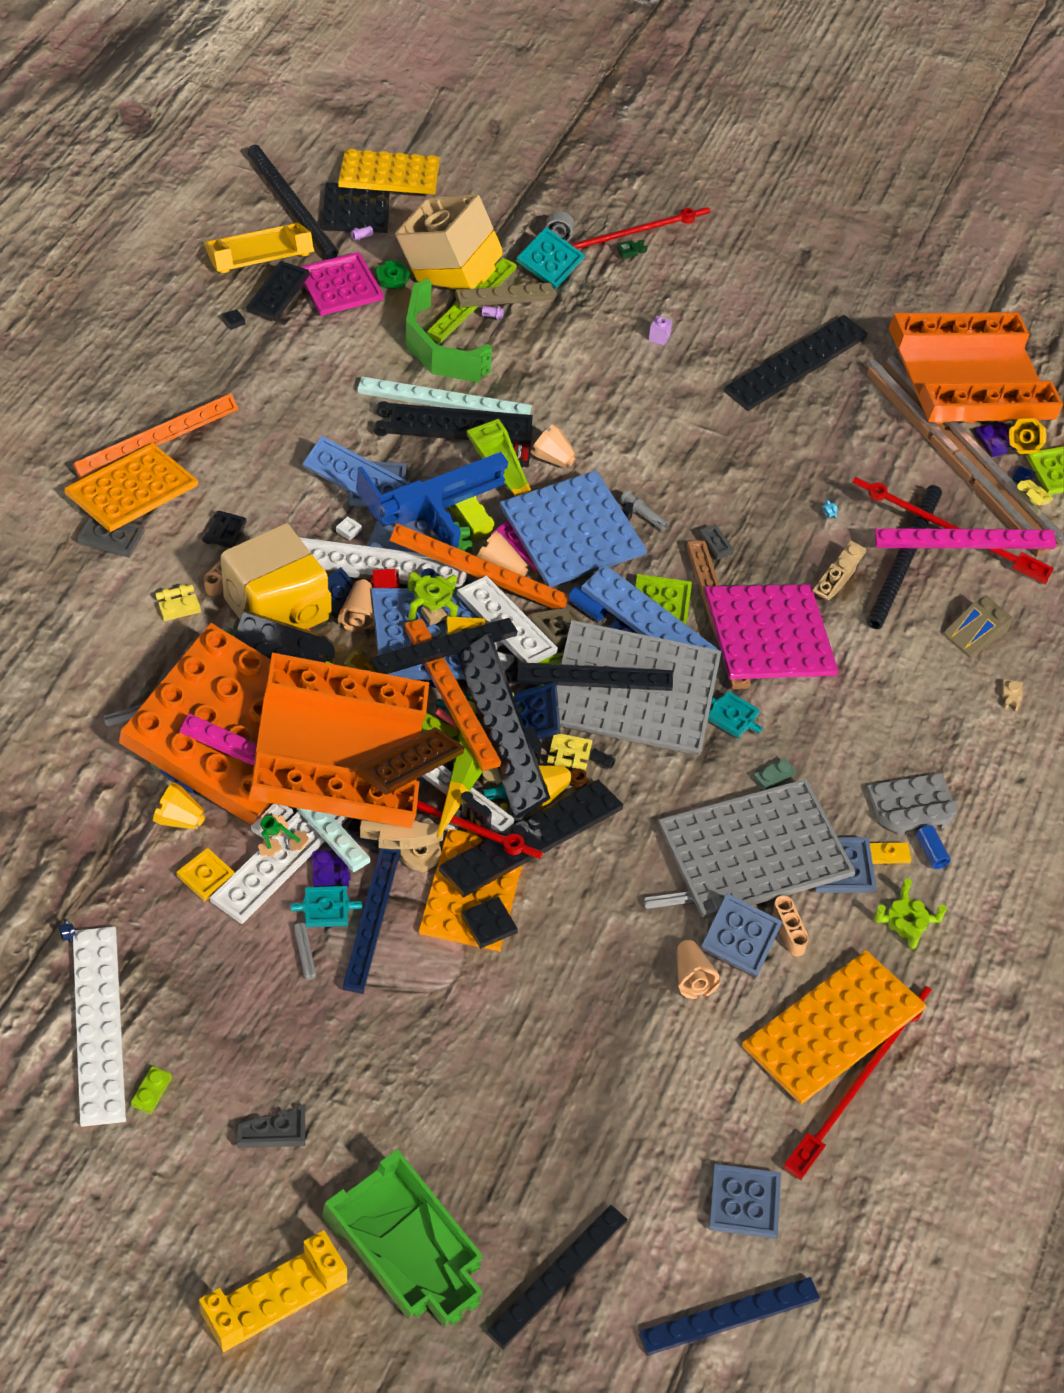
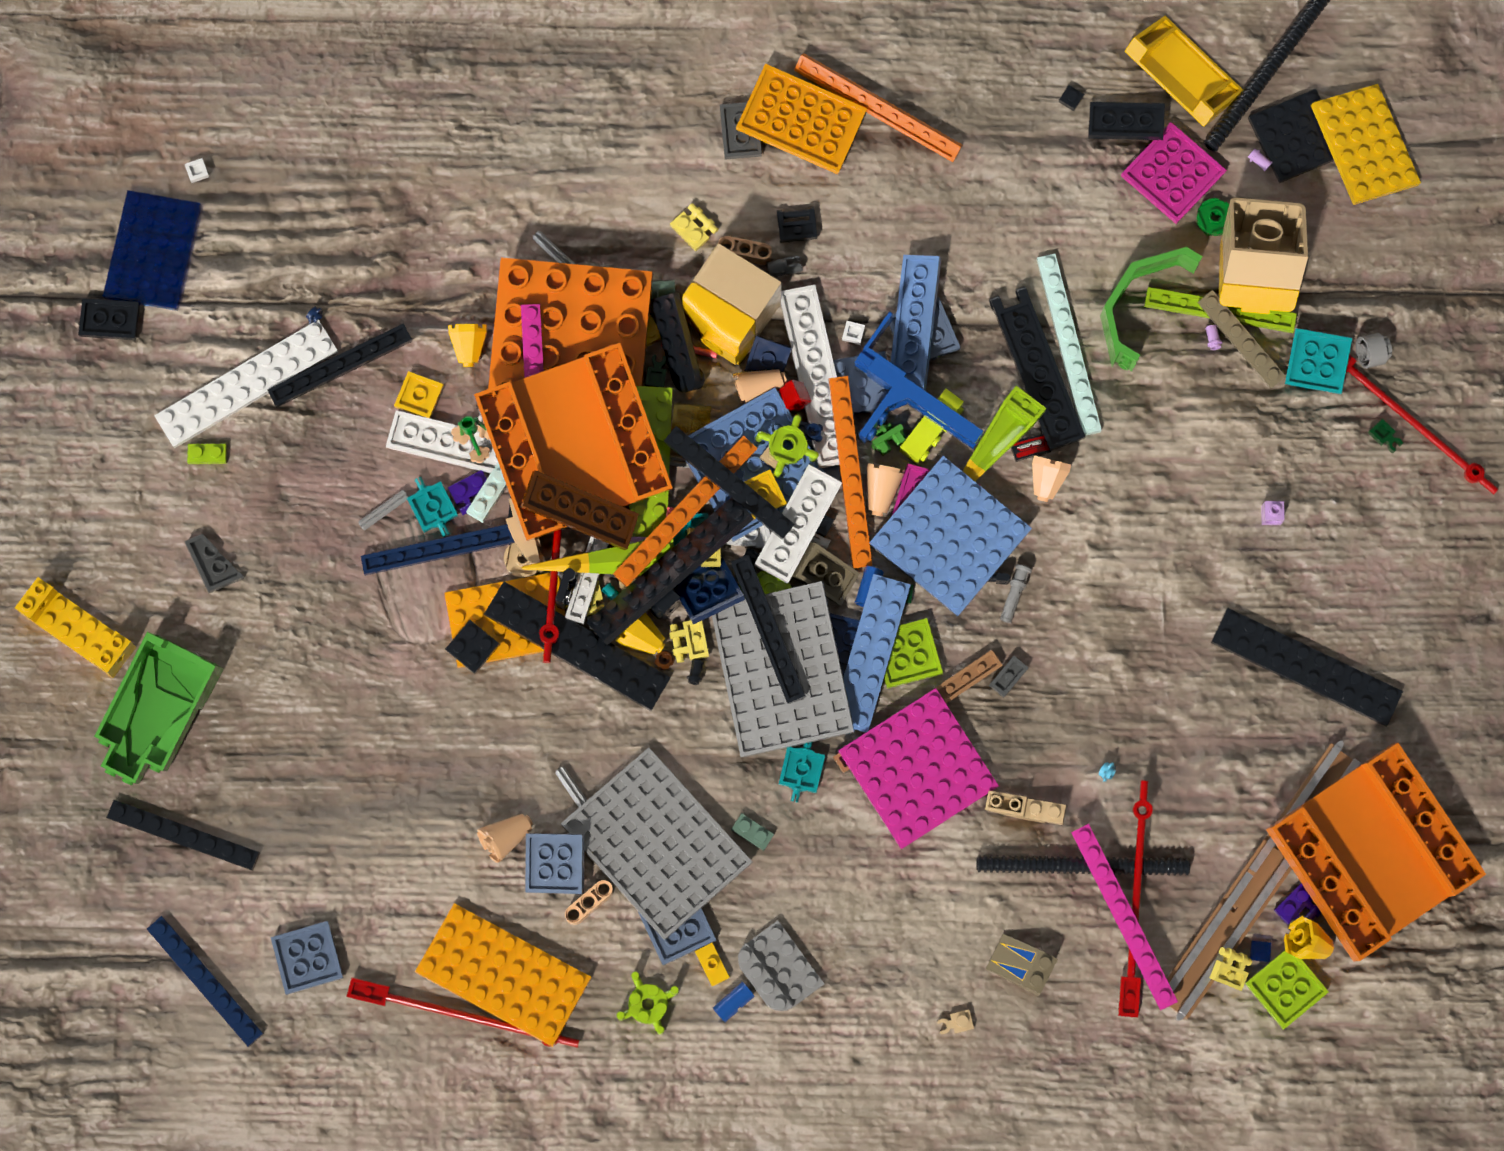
camera: 70 degrees right, 25 degrees up
none -> black plate [267,323,413,408]

